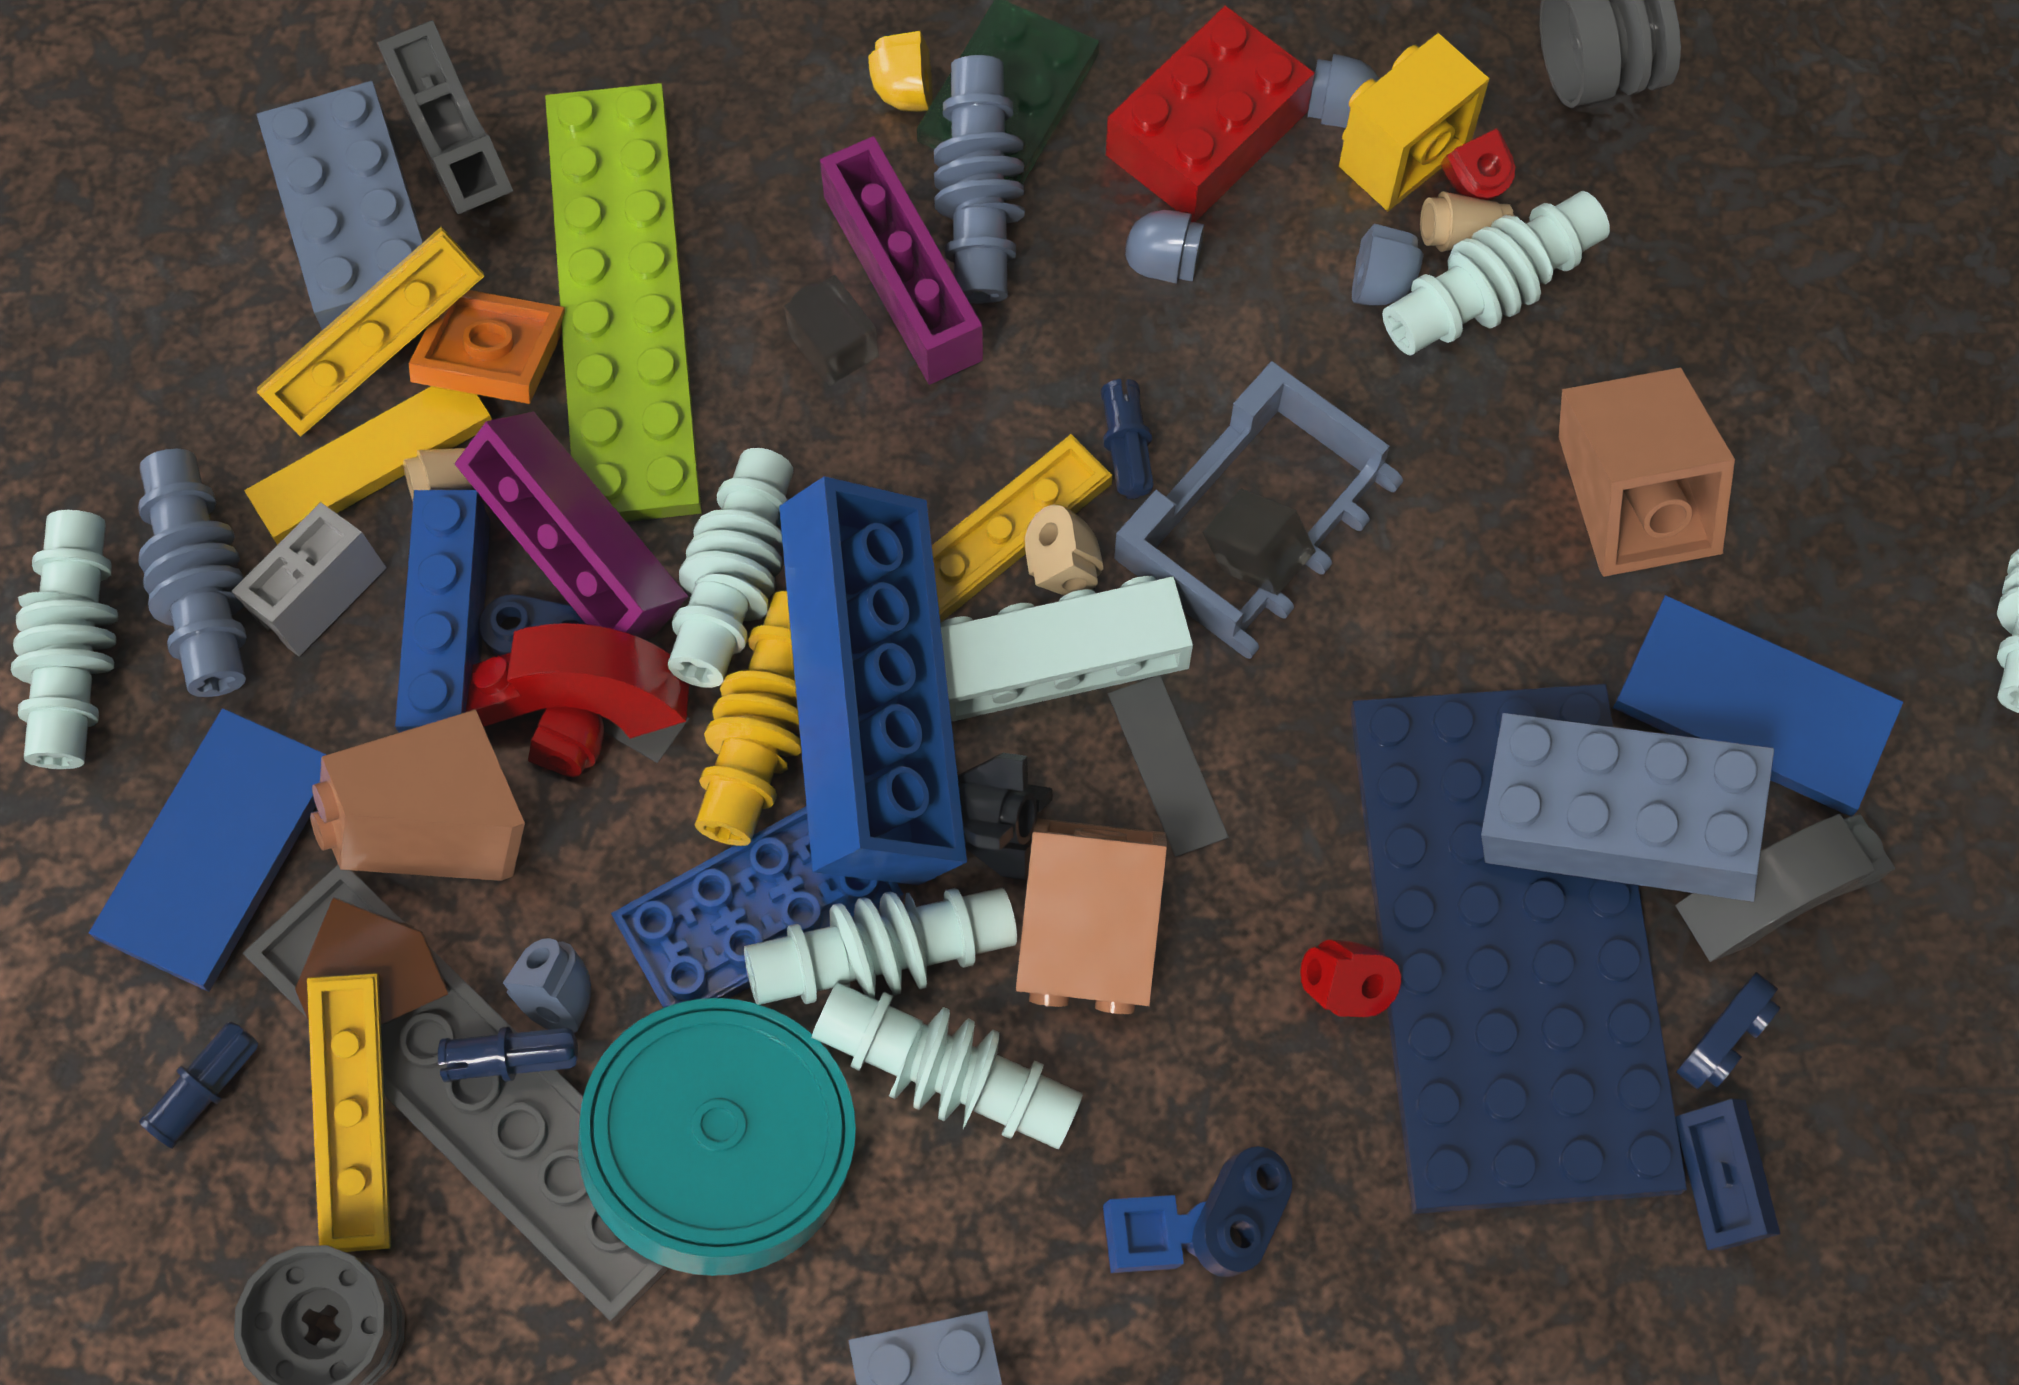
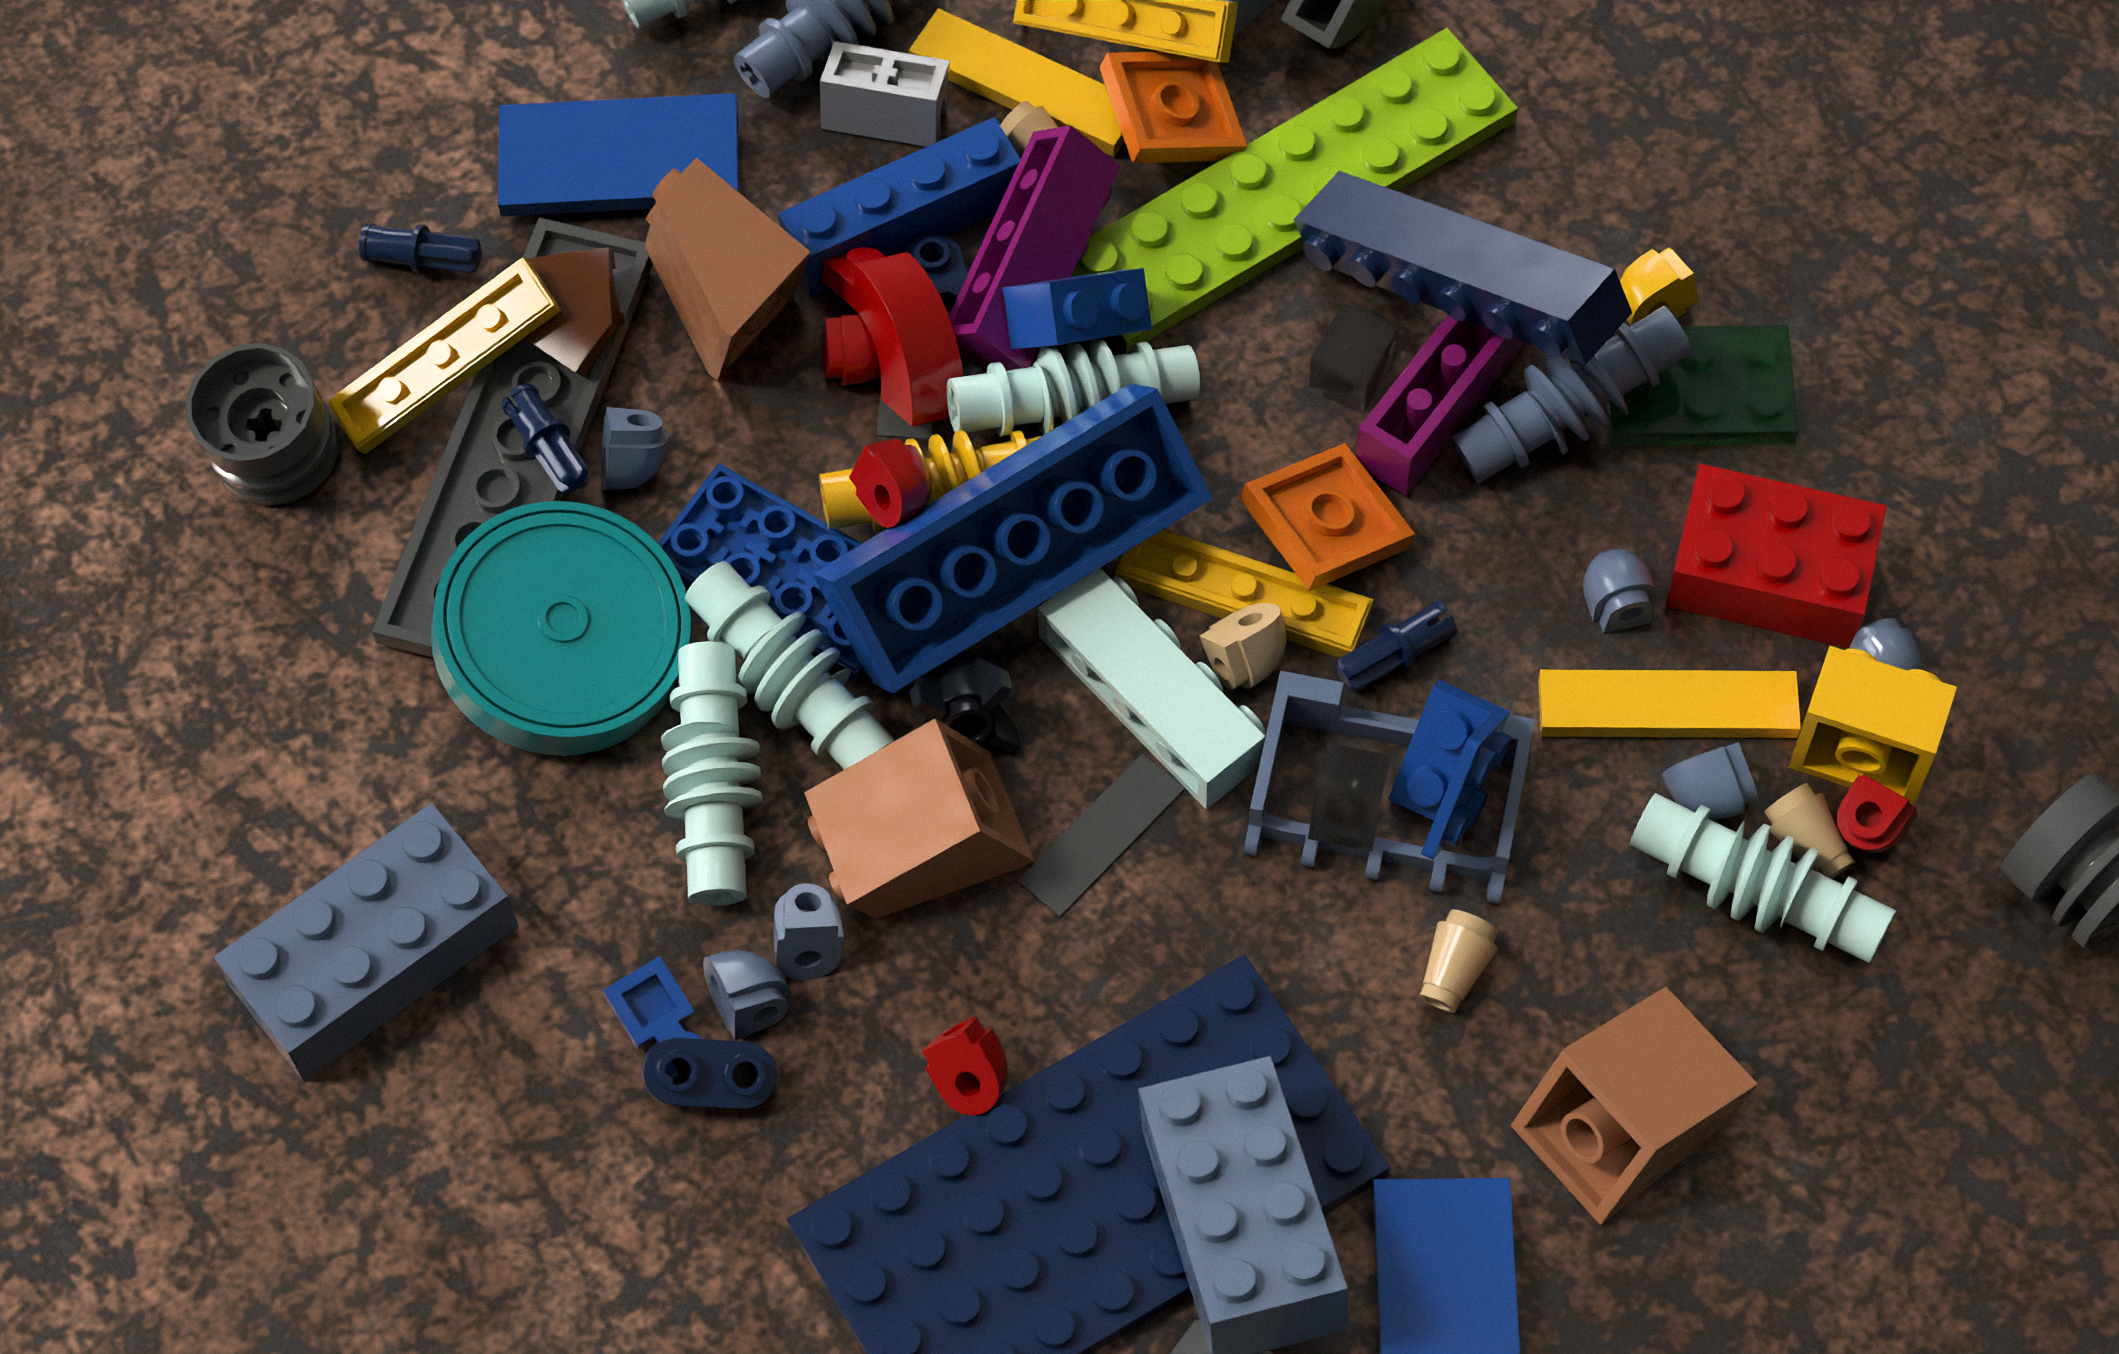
camera: 65 degrees right, 5 degrees down
none -> sand blue piece [703,950,790,1040]
none -> sand blue piece [773,883,844,980]
none -> red piece [849,438,932,528]
none -> blue brick [1003,268,1152,349]
none -> orange plate [1239,443,1415,591]
none -> dark blue brick [1293,171,1632,365]
none -> blue bracket [1388,679,1512,860]
none -> tan cone [1419,909,1499,1013]
none -> yellow tile [1538,669,1801,738]

